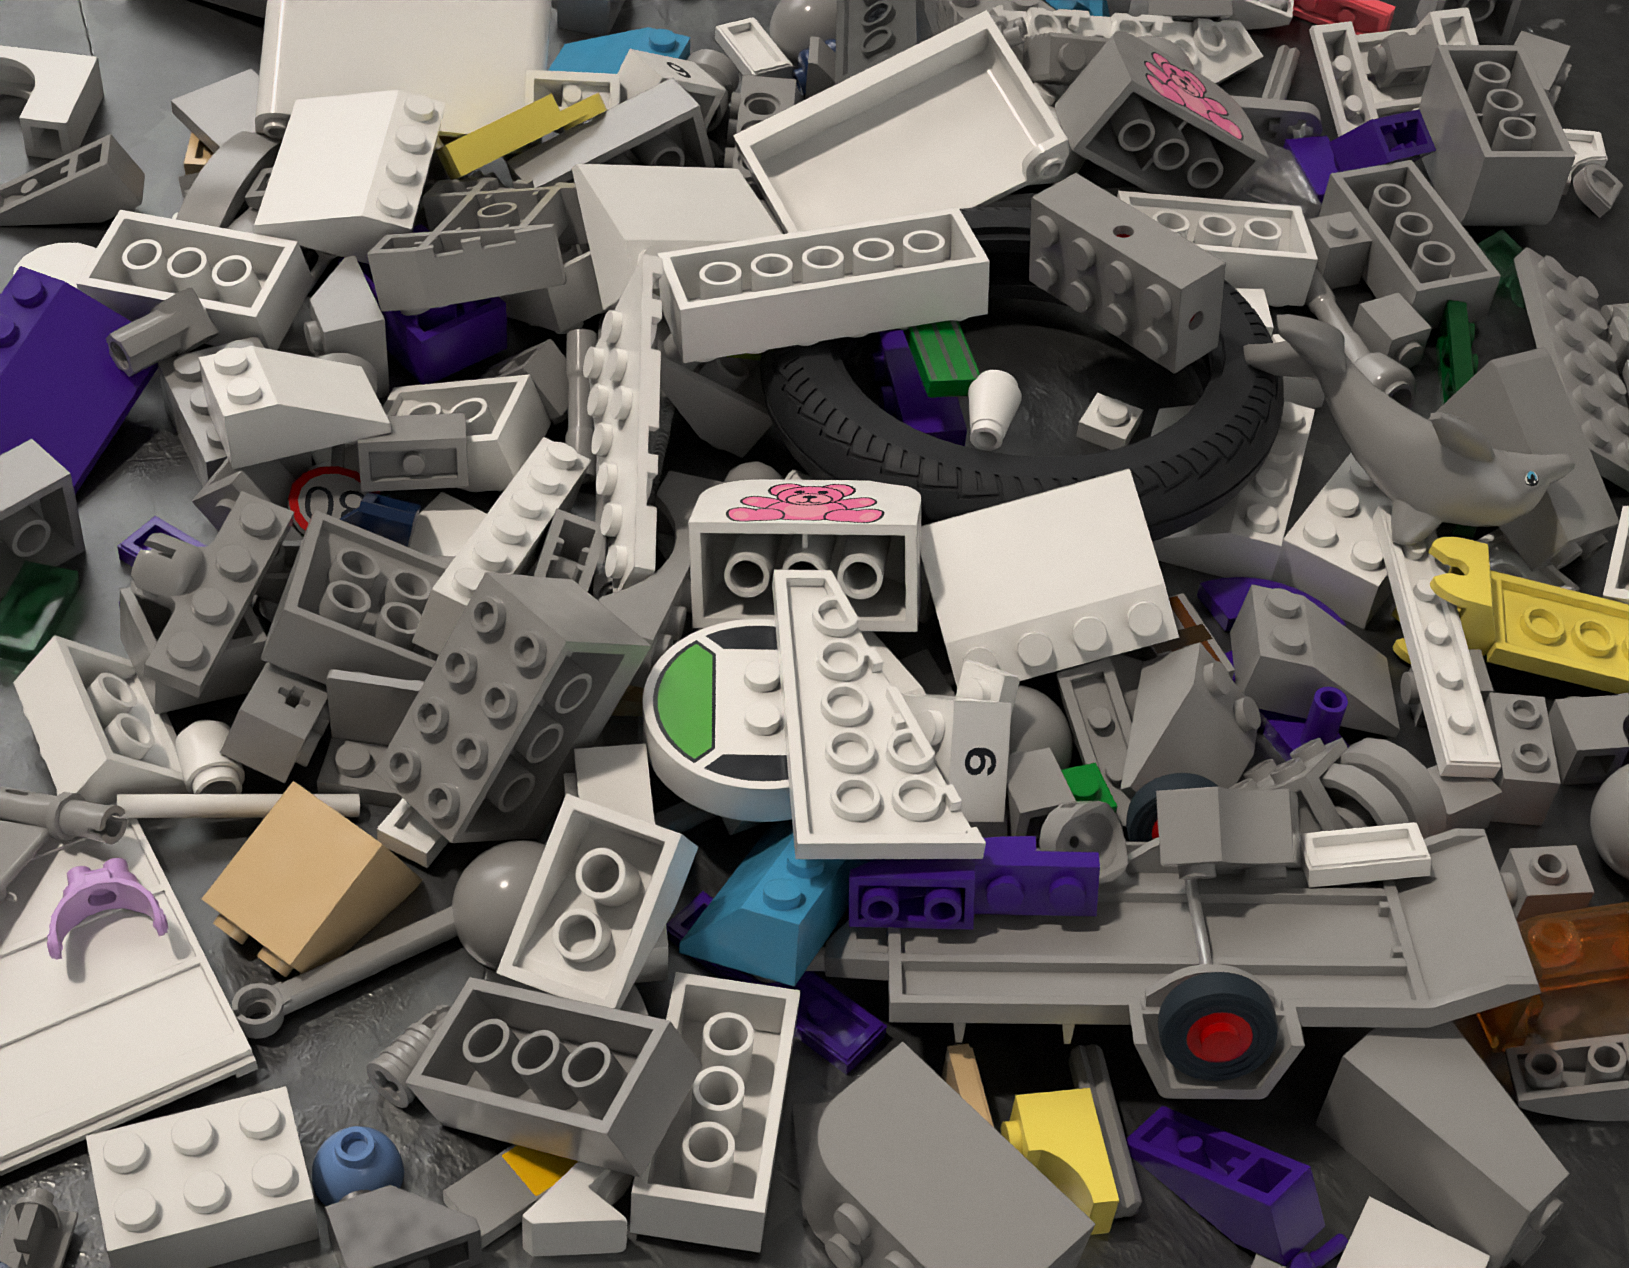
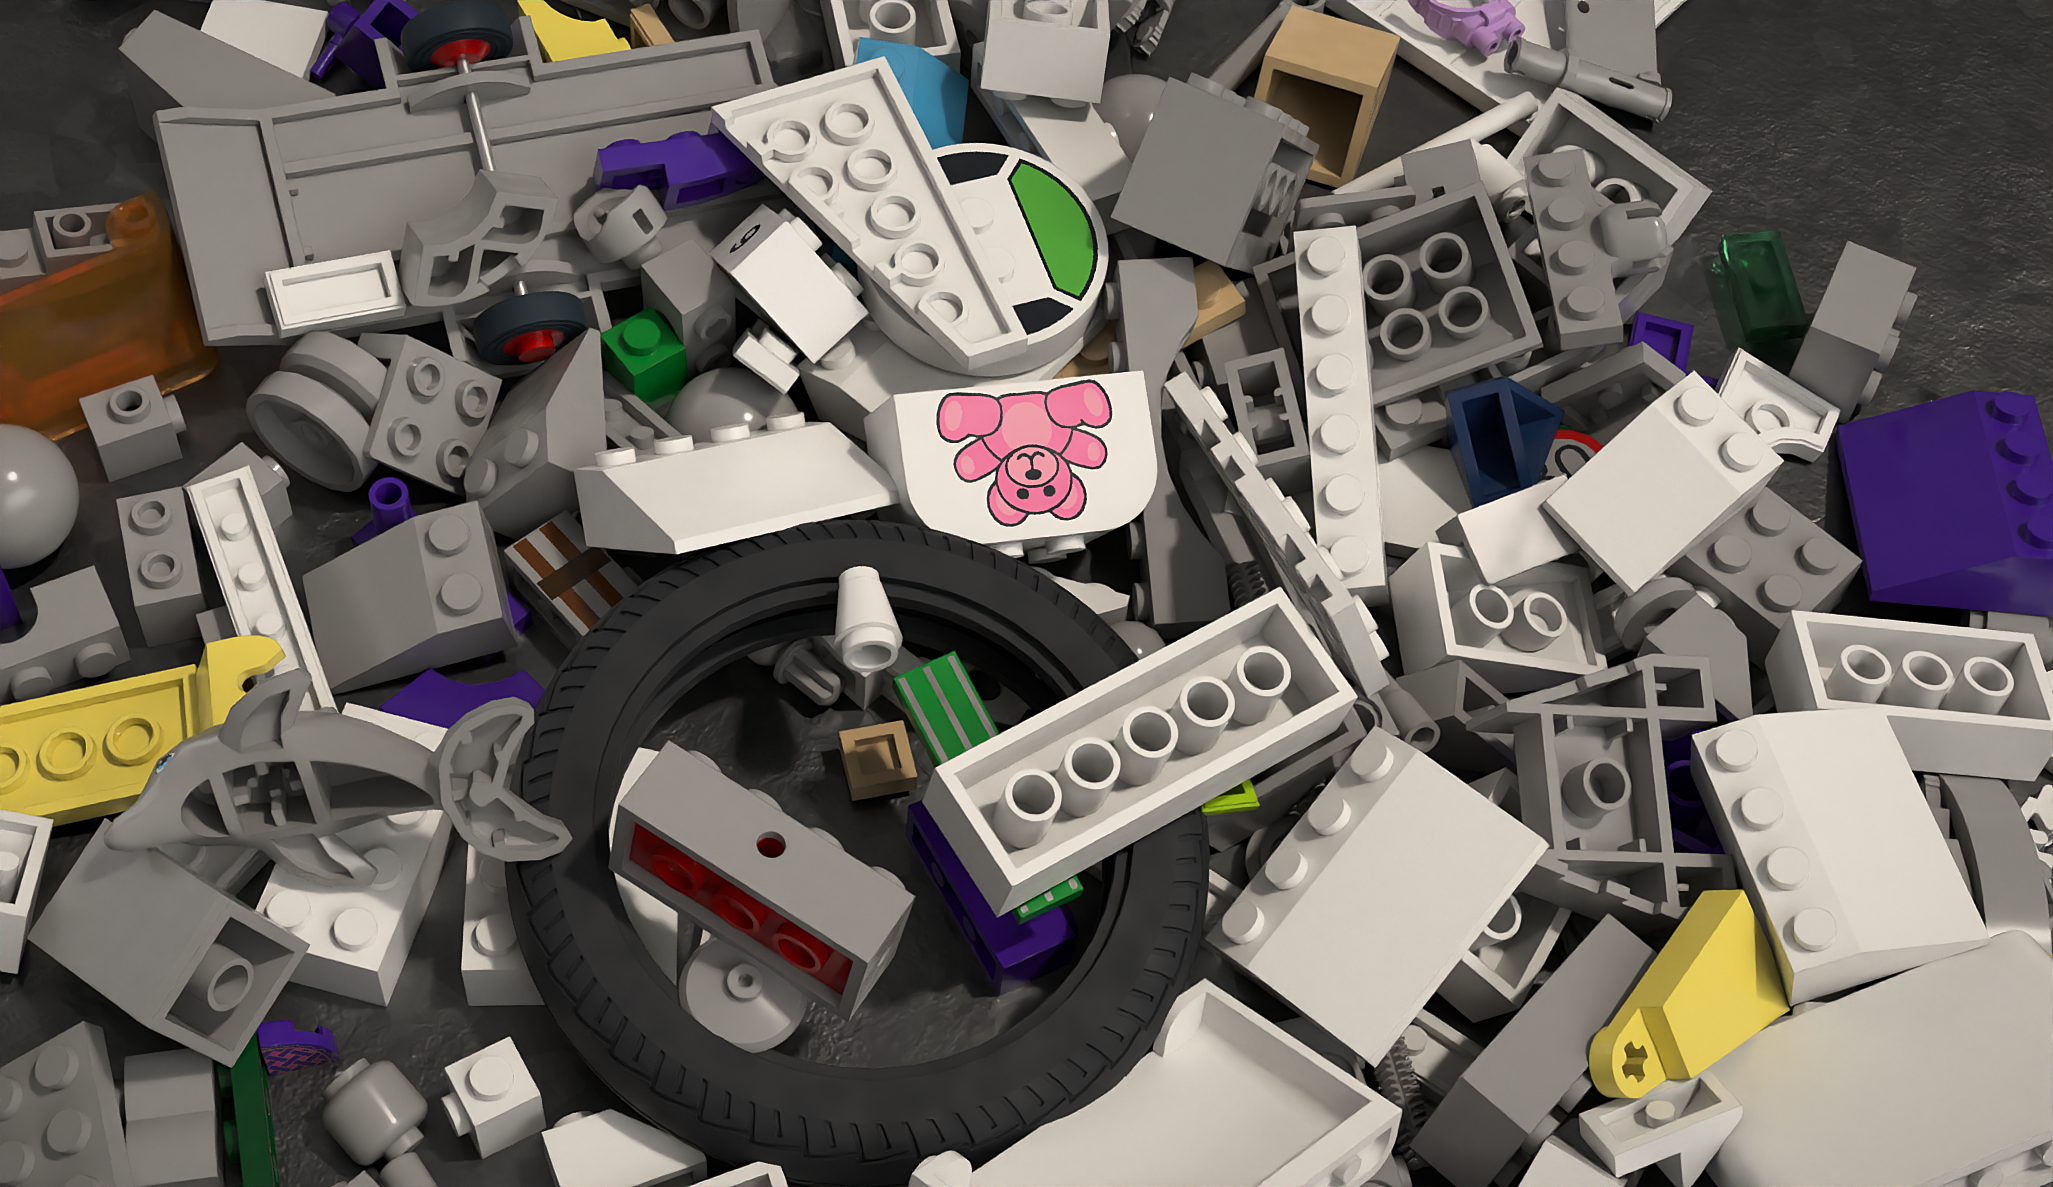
camera: 160 degrees right, 10 degrees up
light grey piece [105,288,220,377] -> none
none -> white tile [1714,348,1841,463]

